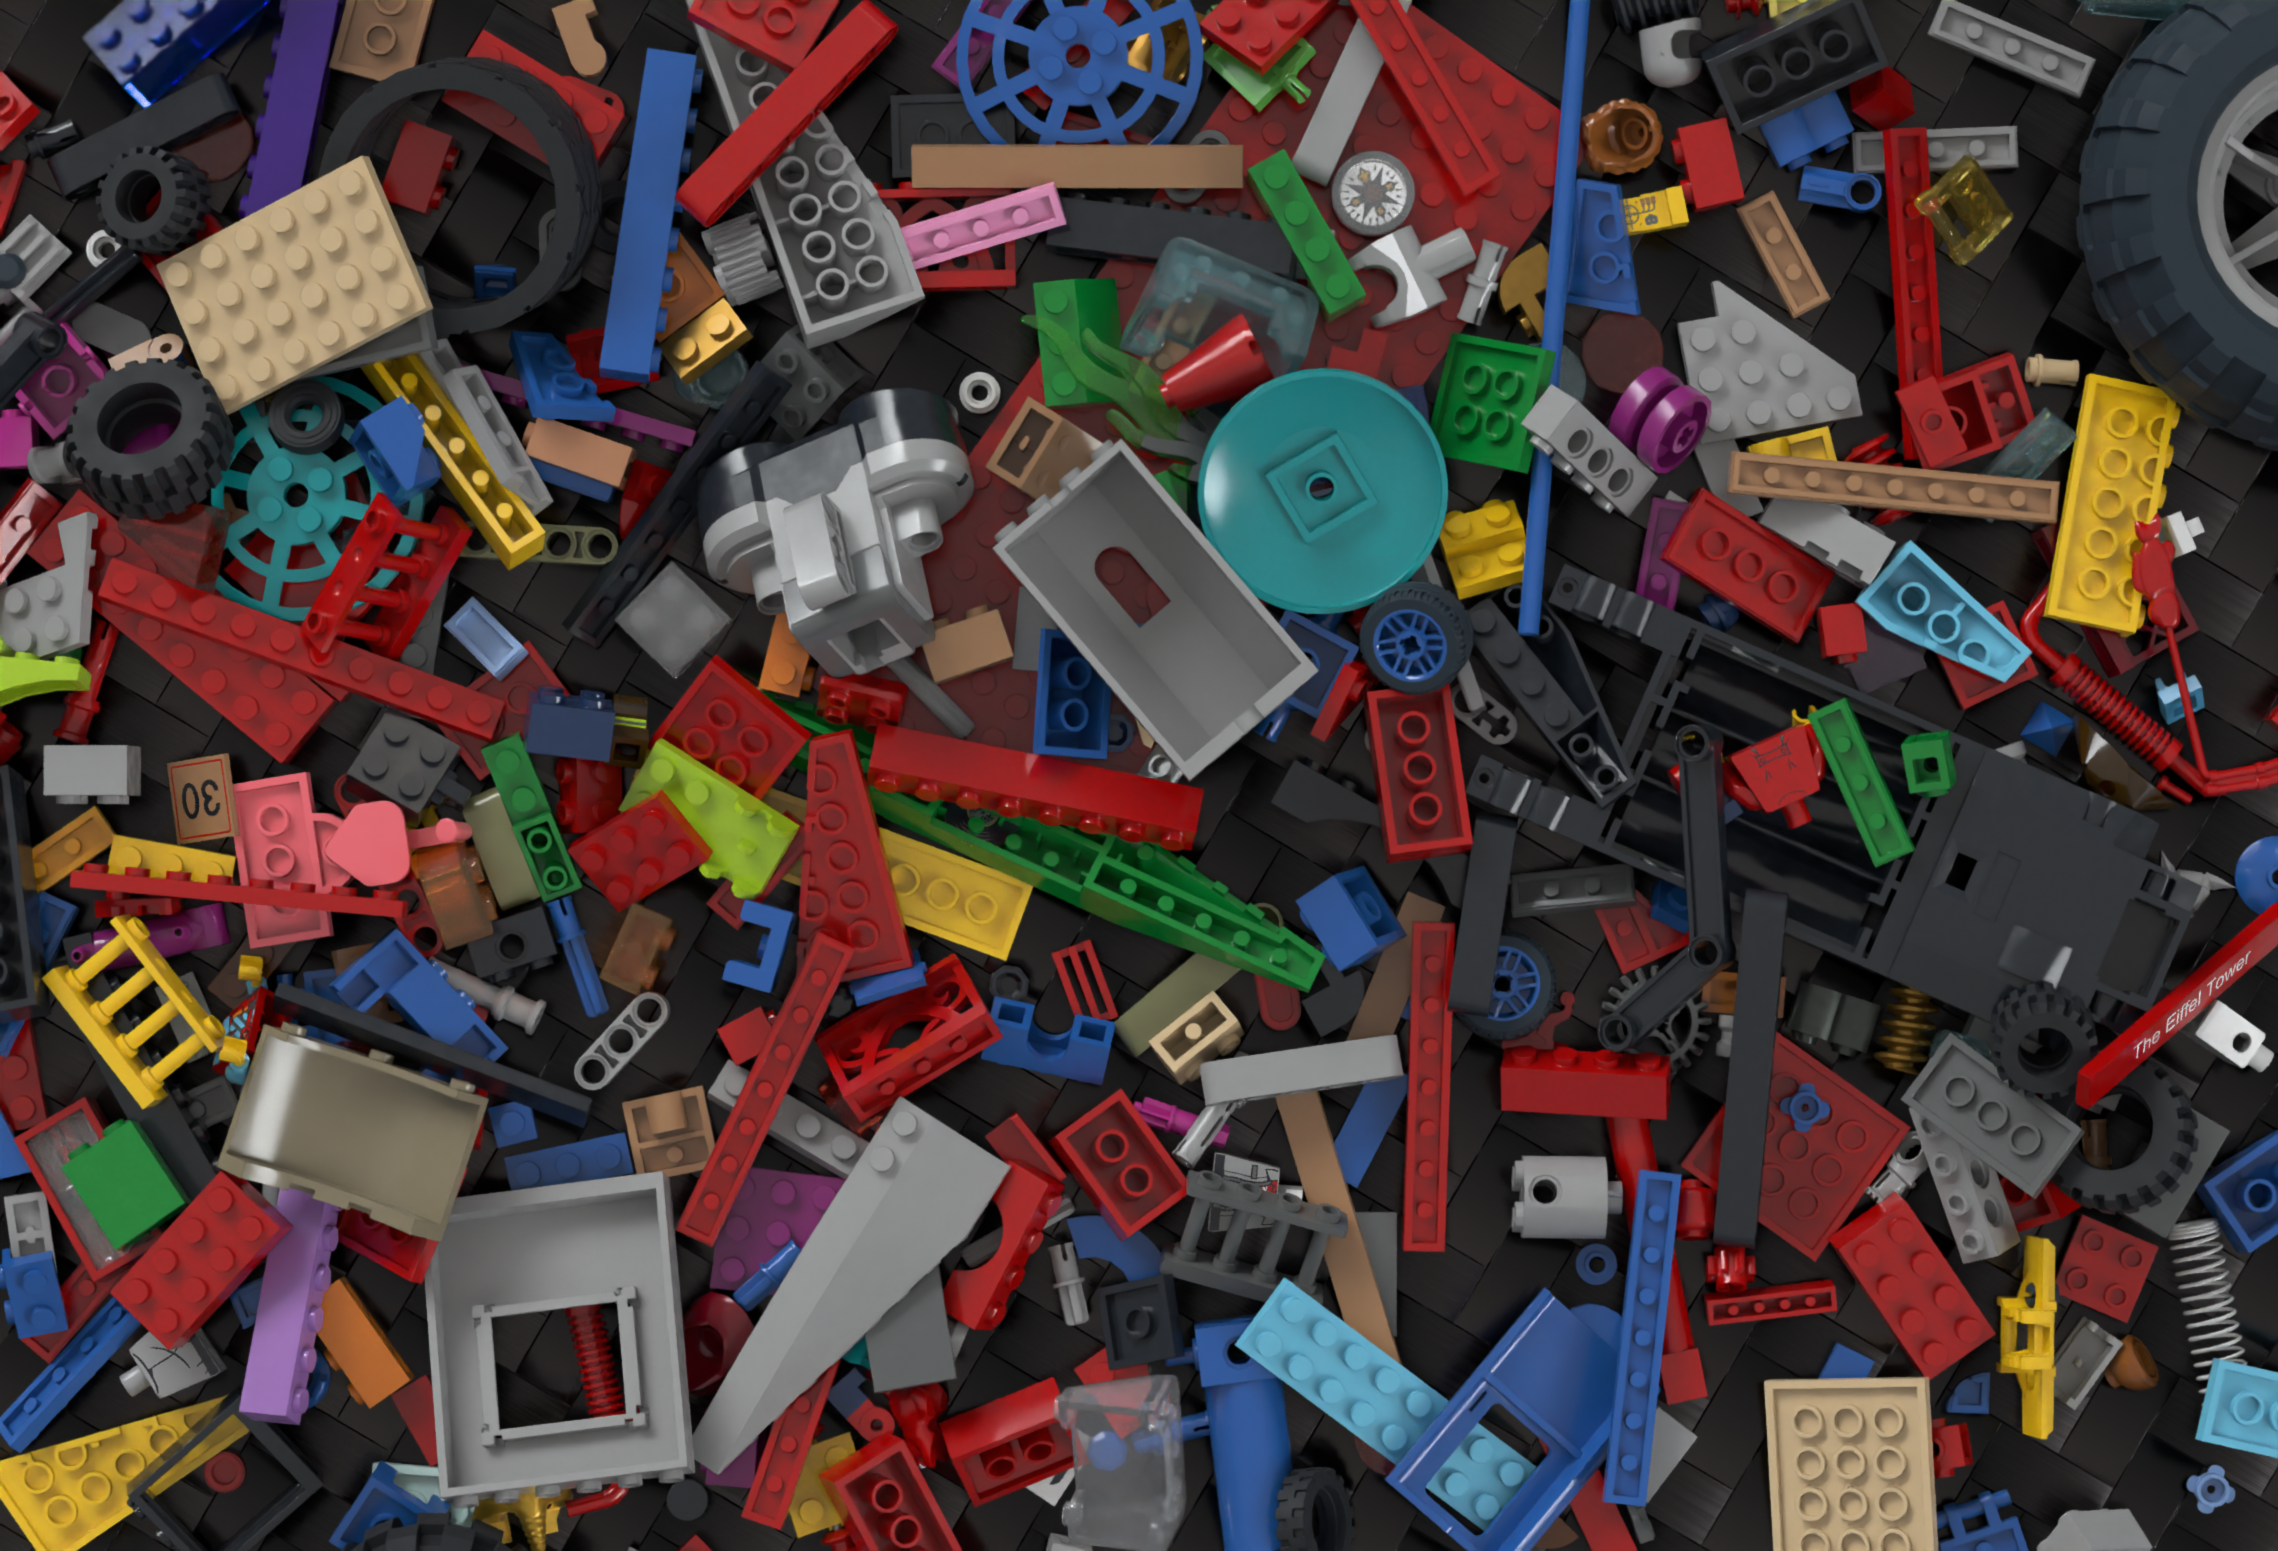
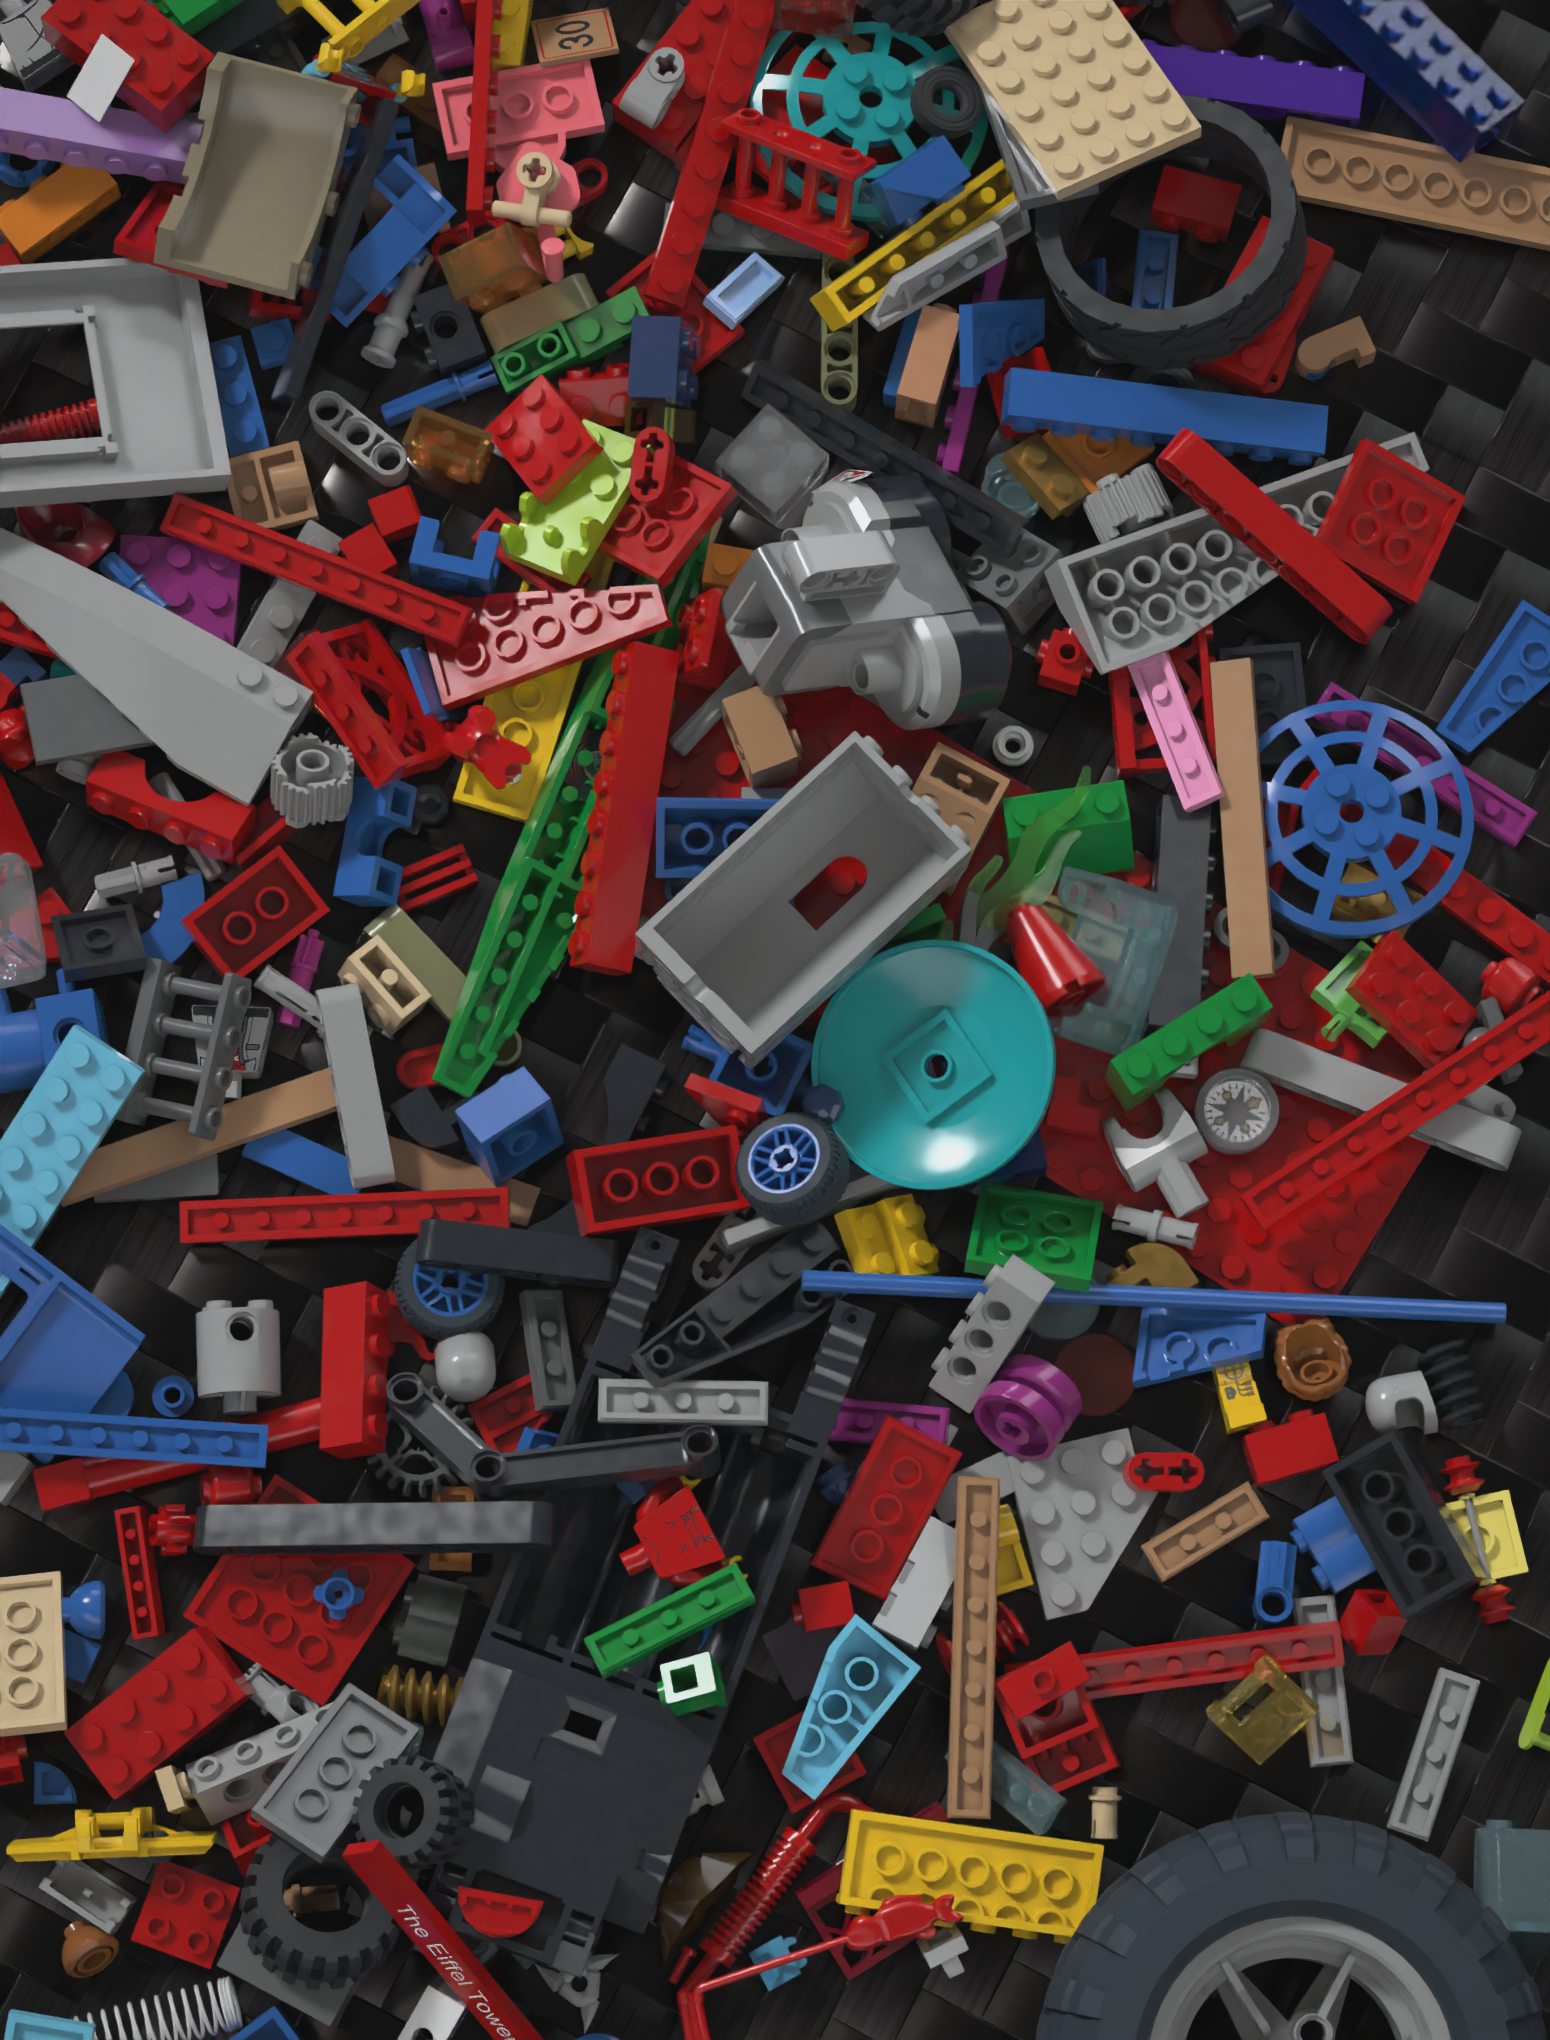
camera: 85 degrees right, 10 degrees down
black hinge [346,706,471,827] -> none
red plate [619,459,674,542] -> none
blue slope [2020,701,2074,757] -> none
none -> blue brick [62,1580,105,1639]
none -> white sticker [67,34,135,123]
none -> tan plate [155,1765,195,1815]
none -> light grey brick [270,733,354,828]
none -> red piece [368,485,422,545]
none -> light grey helmet [435,1330,496,1403]
none -> red animal [442,705,532,790]
none -> red tile [458,1886,544,1938]
none -> tan piece [491,152,572,227]
none -> light grey tile [598,1379,768,1426]
none -> light grey piece [619,47,685,130]
none -> red beam [629,426,675,507]
none -> dark blue tile [801,1084,845,1125]
none -> sticker [811,469,872,493]
none -> red brick [1035,628,1094,696]
none -> red beam [1122,1452,1204,1492]
none -> blue tile [1131,229,1179,310]

